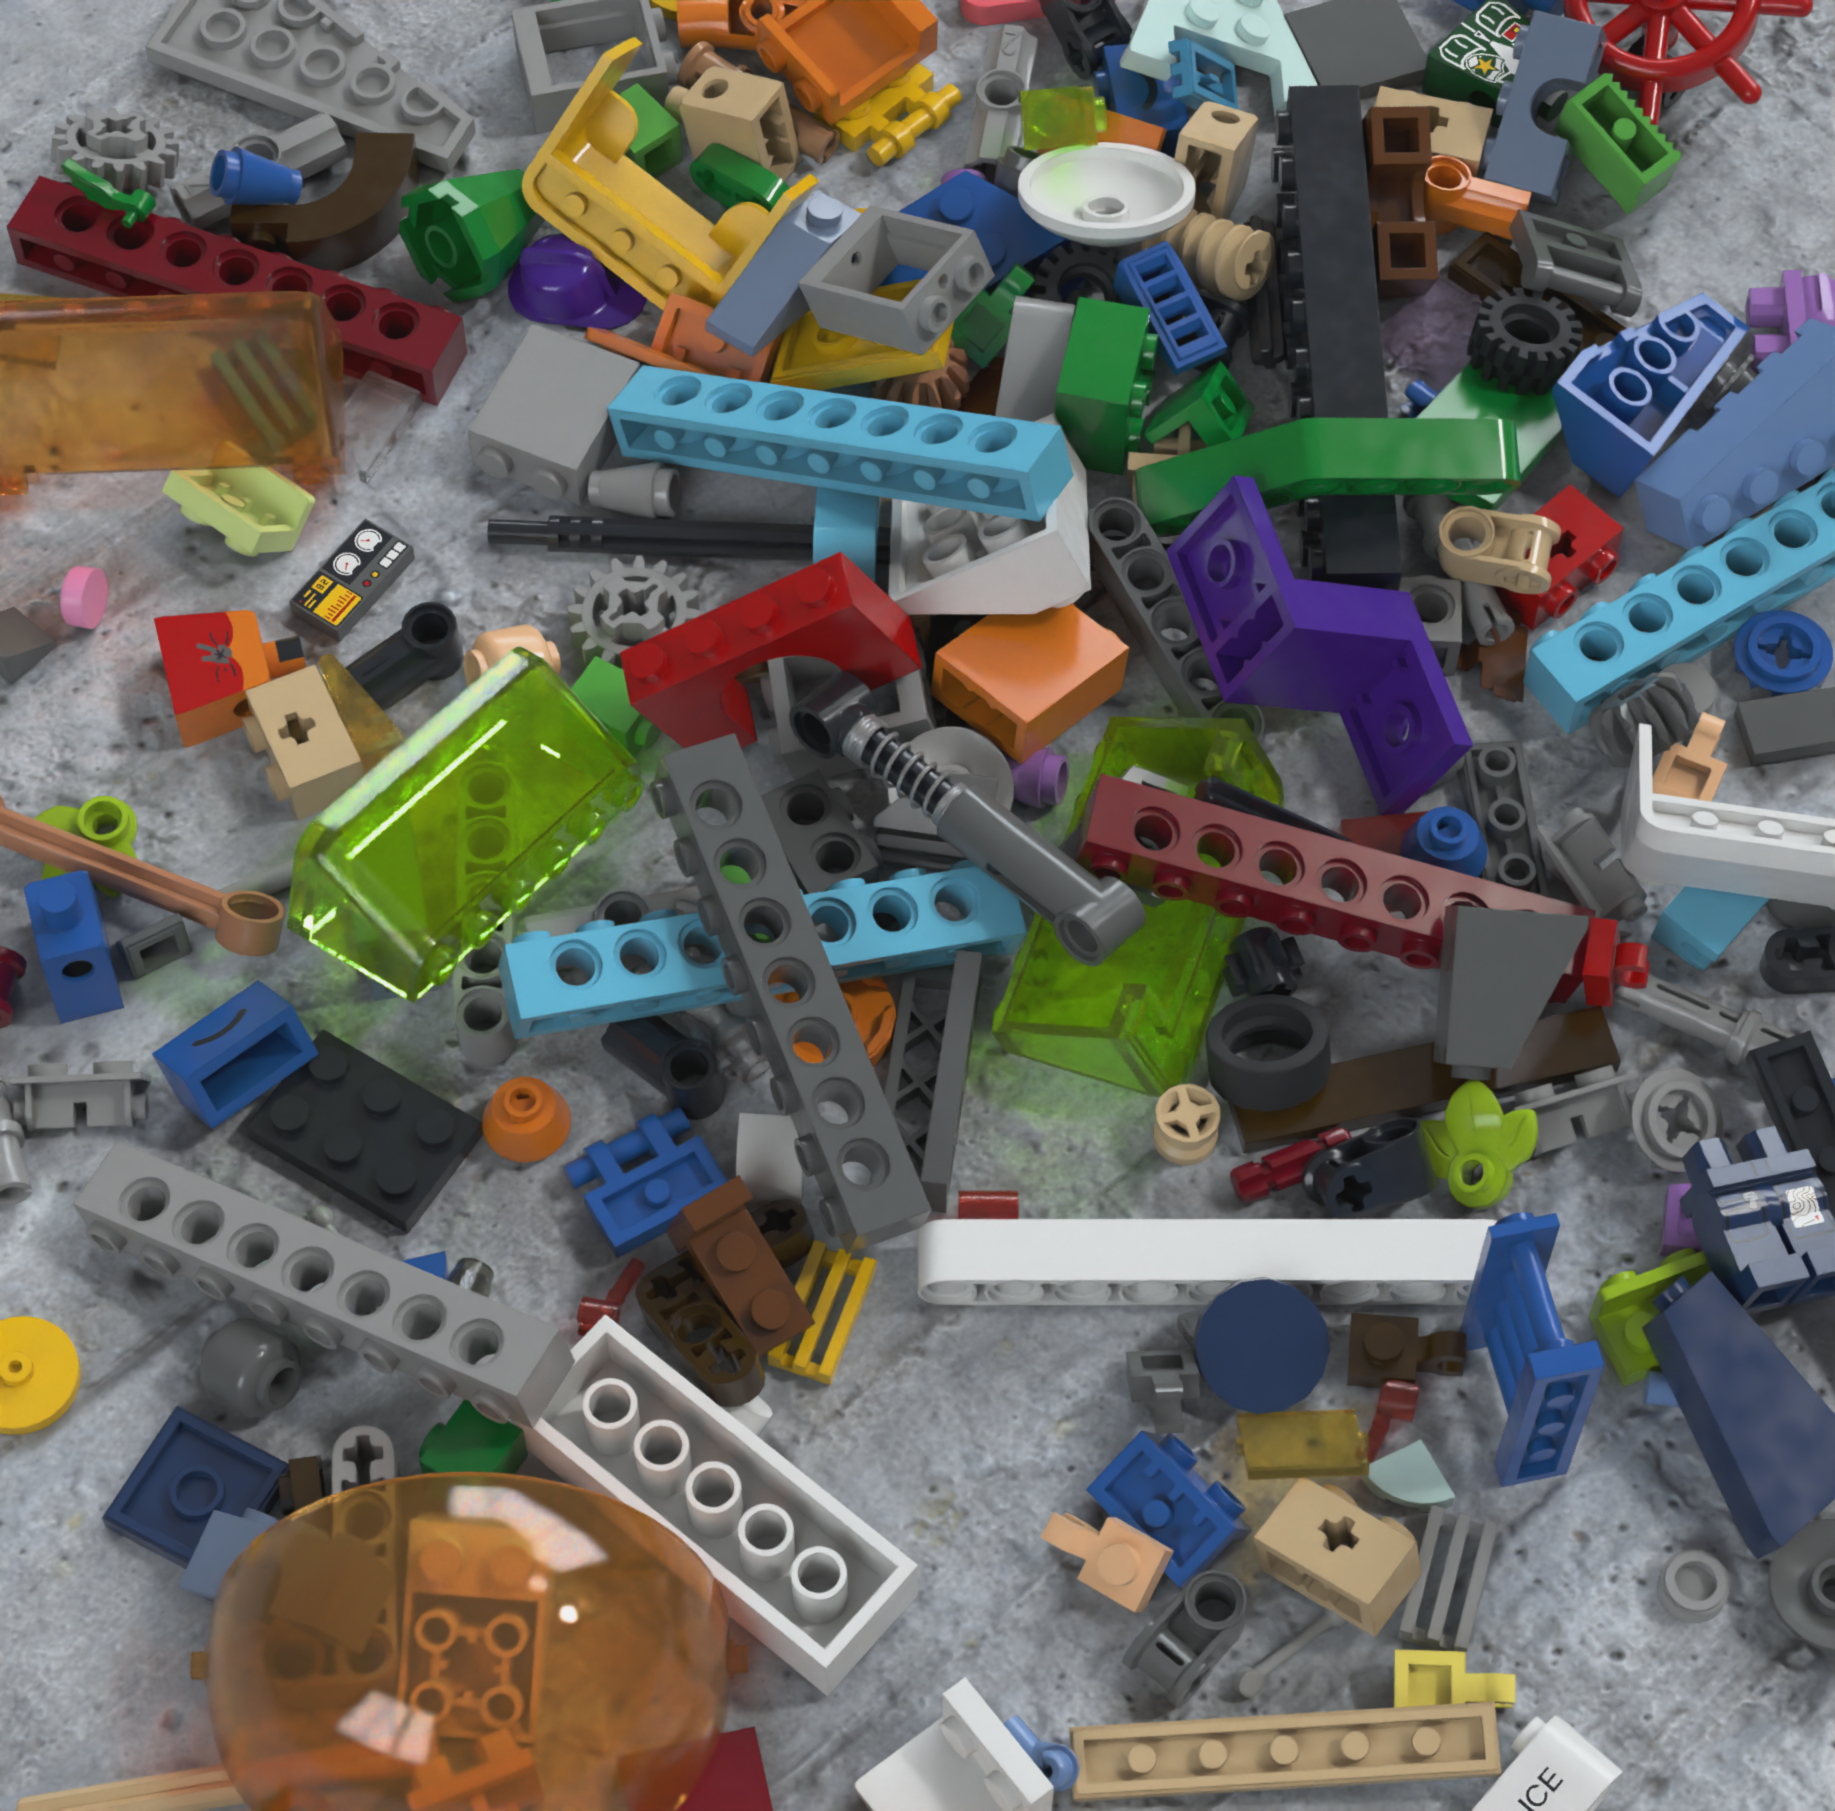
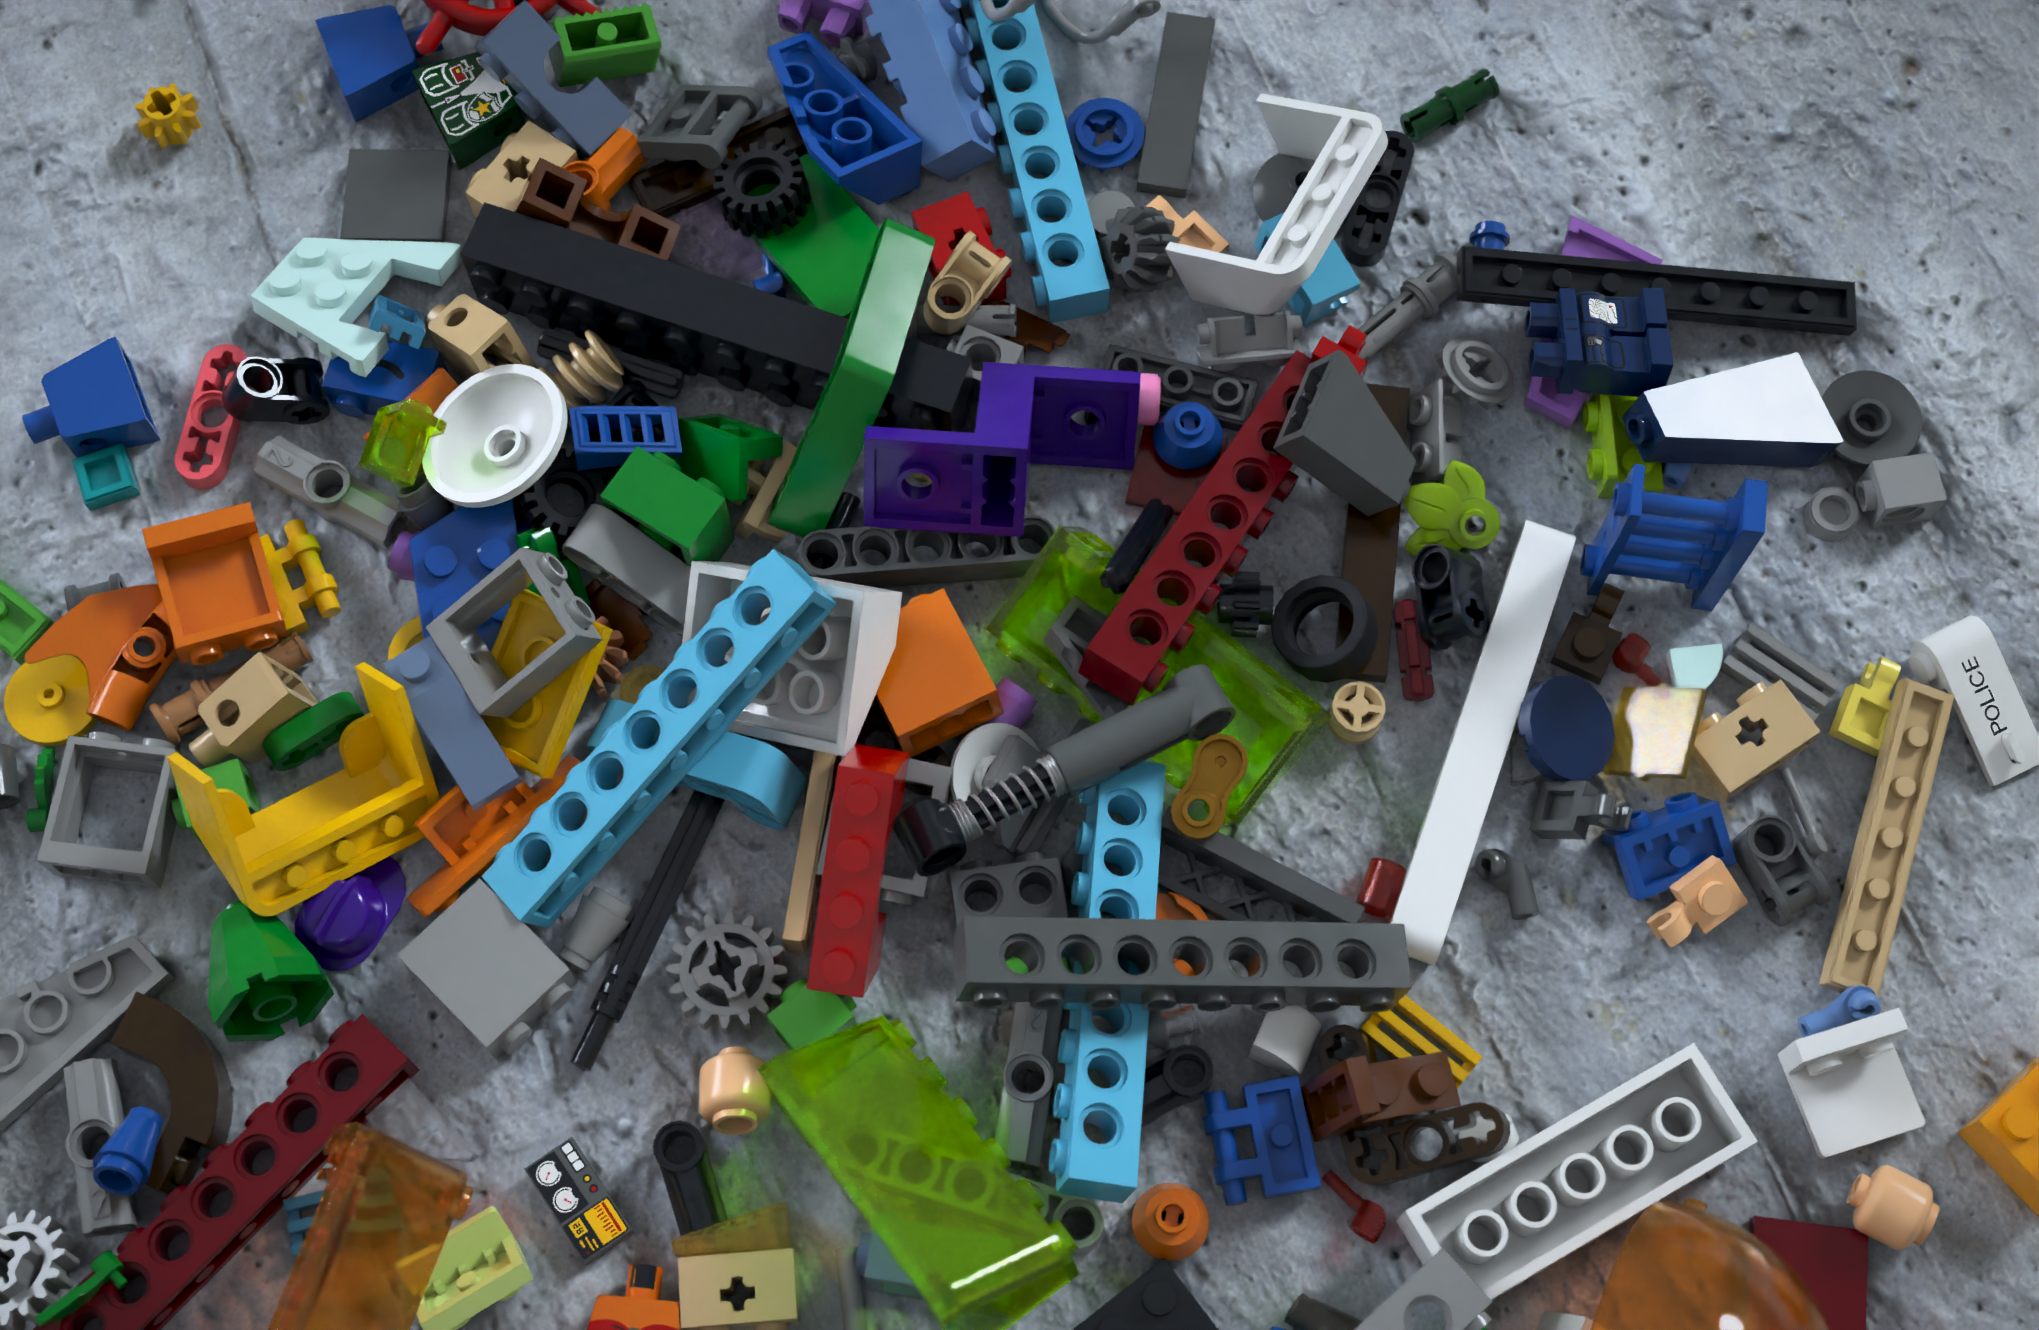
camera: 70 degrees left, 10 degrees up
none -> bright pink tile [1137,373,1161,426]
none -> pearl gold piece [1171,734,1248,840]
none -> dark grey arm [1474,848,1540,920]
none -> light grey brick [1855,452,1947,529]

